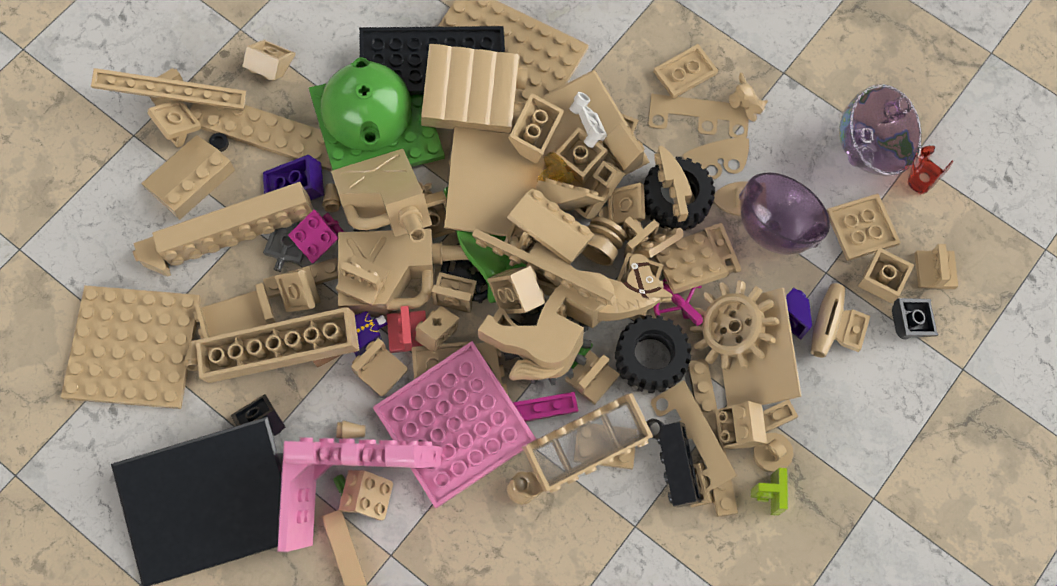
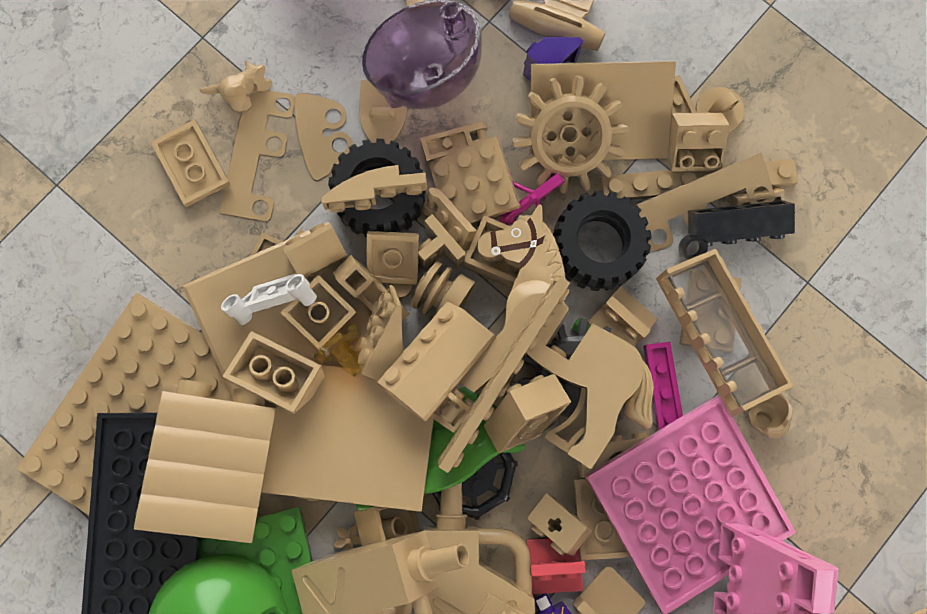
camera: 90 degrees left, 10 degrees up
tan bracket [431,272,477,313] -> none
lime bracket [751,468,788,516] -> none

